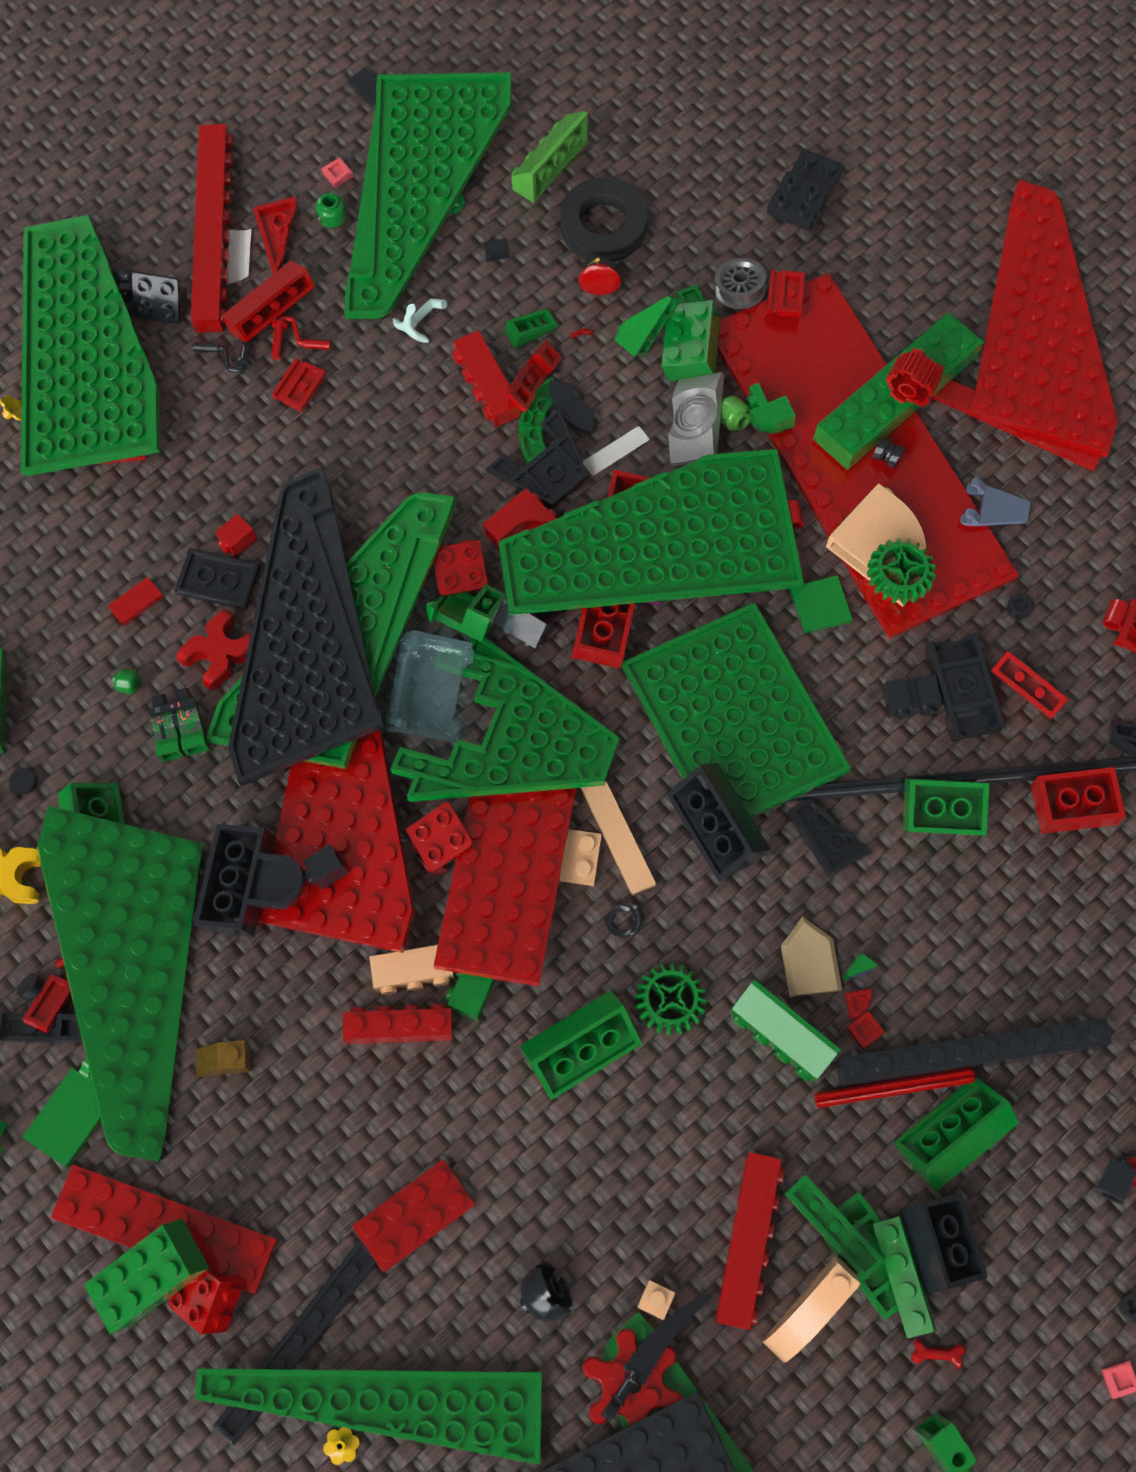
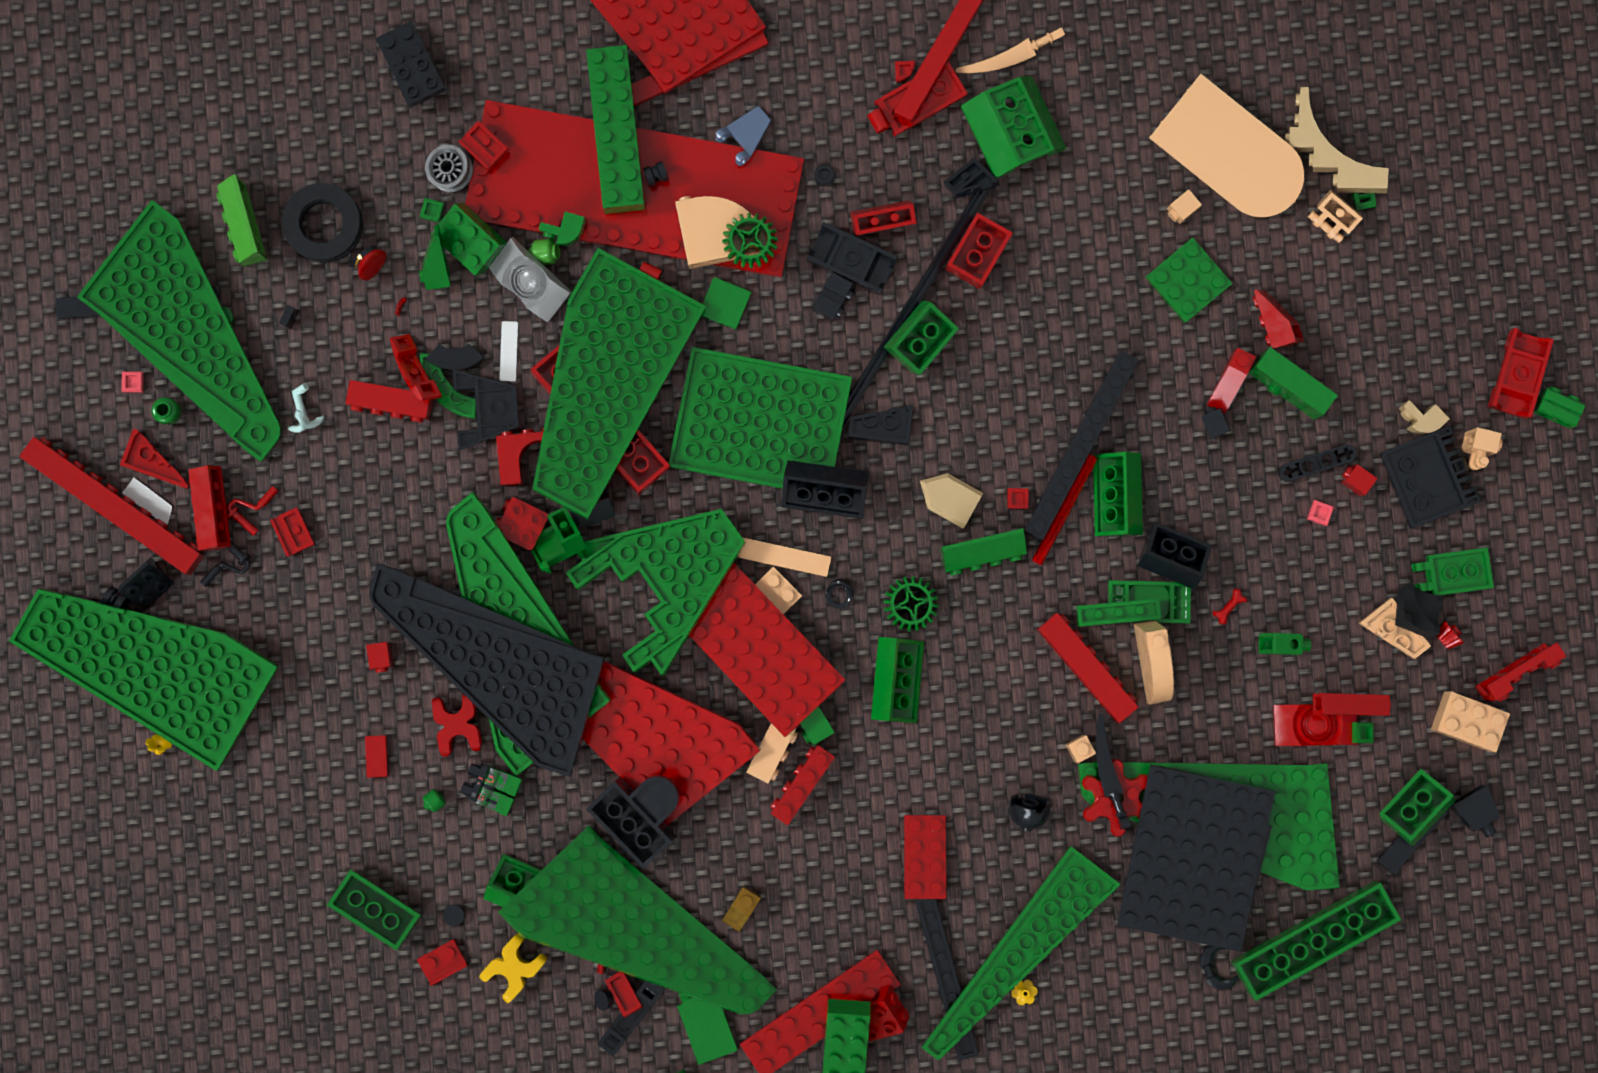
camera: 55 degrees left, 15 degrees up
black tile [174,548,260,611] -> none
black brick [303,844,350,889] -> none
clear light blue windscreen [385,630,474,743] -> none
red bracket [405,802,473,876] -> none
green slope [505,308,558,348] -> none
green slope [842,953,878,981] -> none
red tile [844,988,872,1020] -> none
green plate [873,1216,937,1338] -> none
red brick [886,348,944,407] -> none

